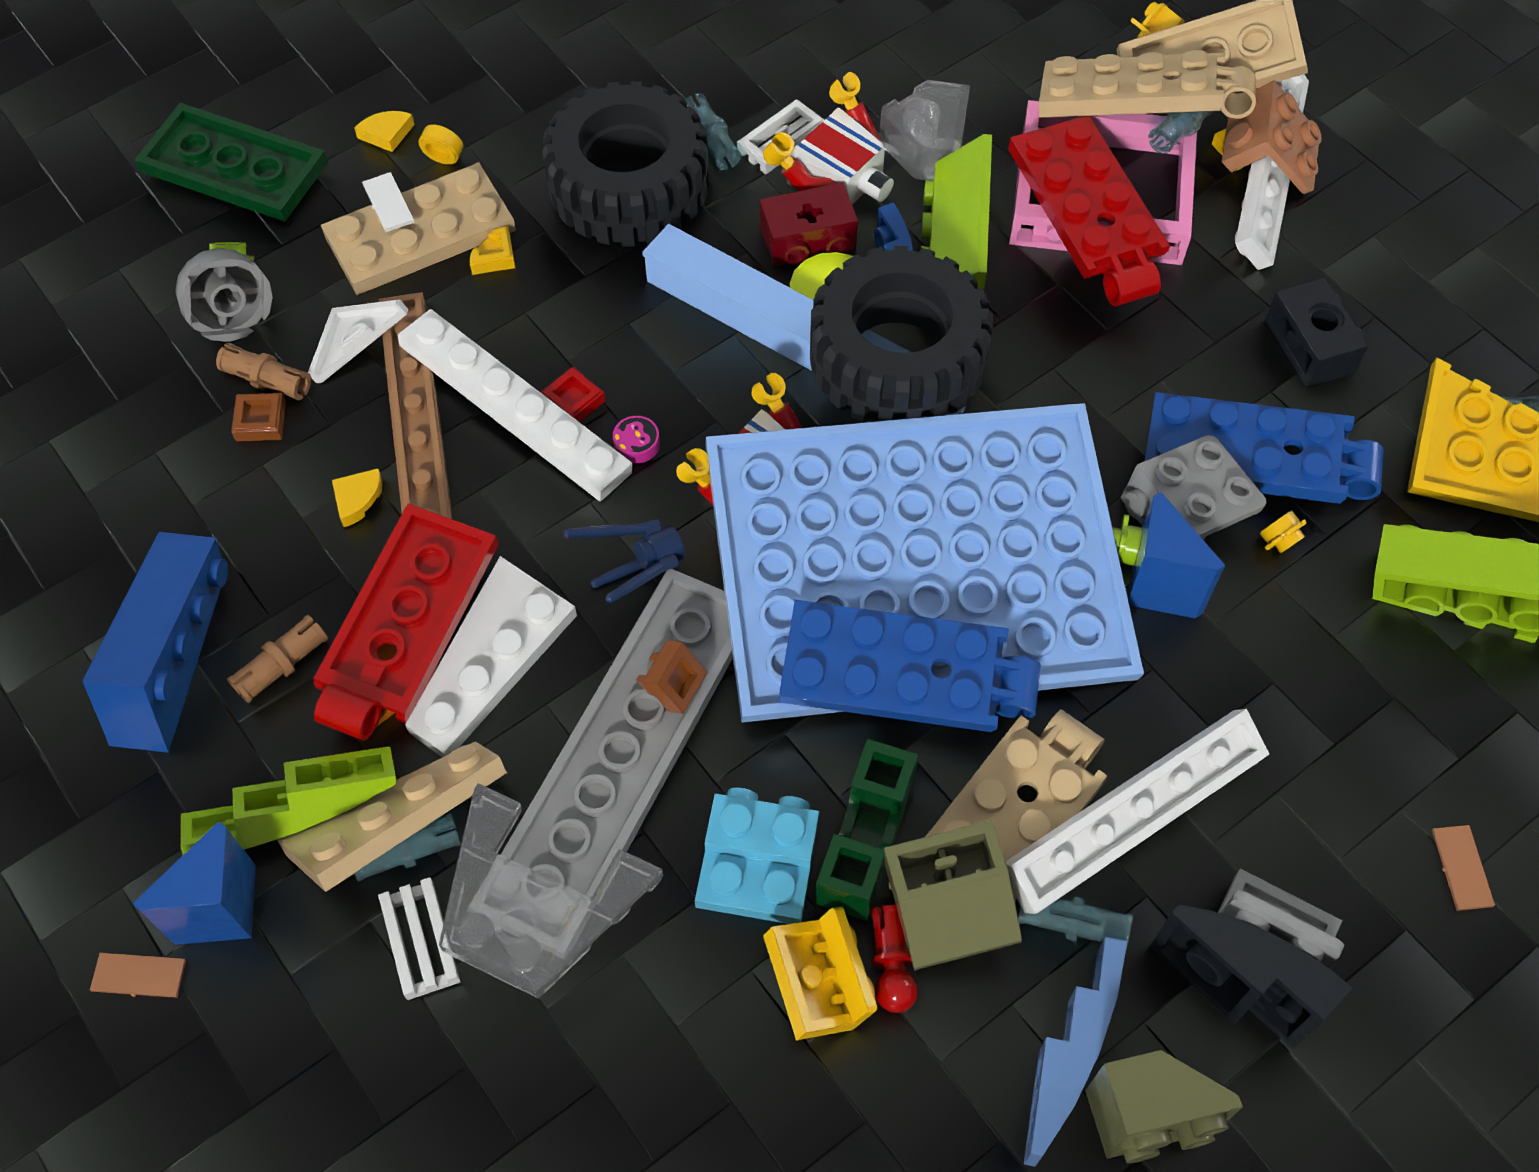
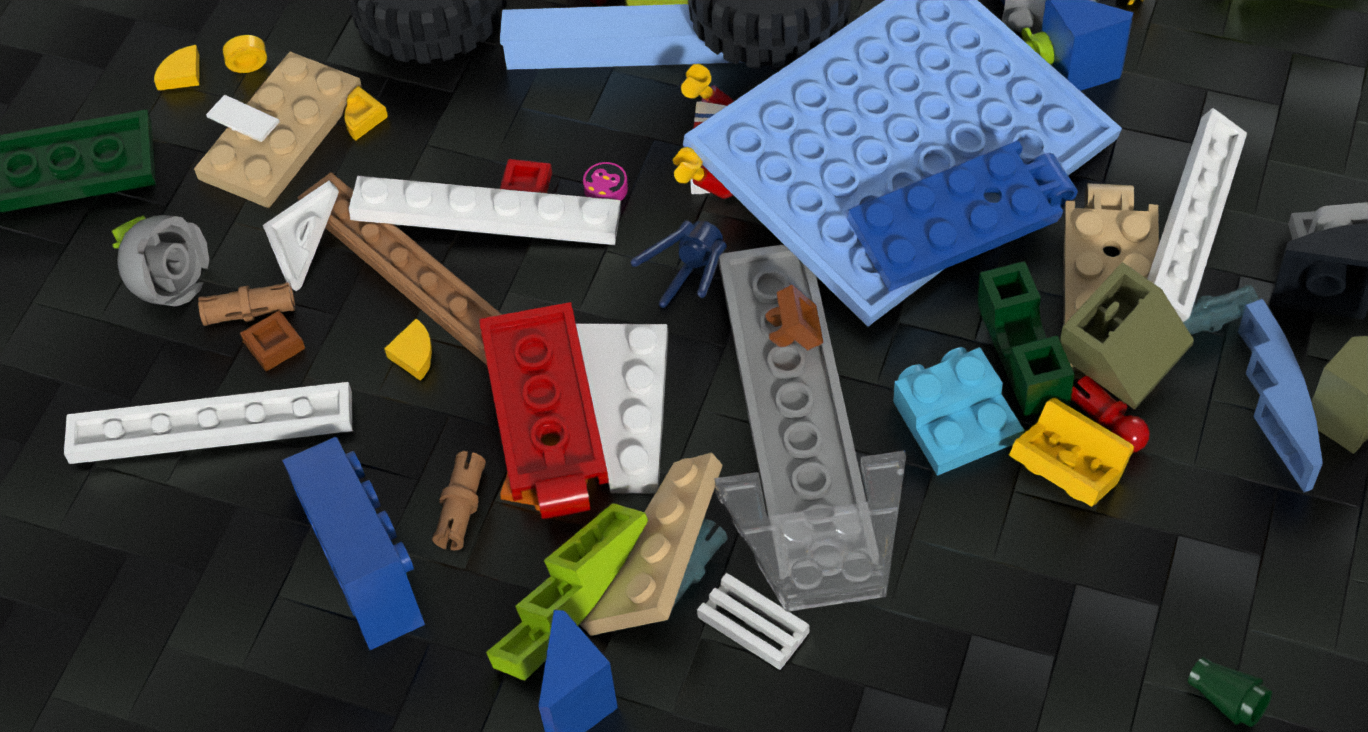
camera: 30 degrees left, 5 degrees down
none -> white plate [64,382,353,464]

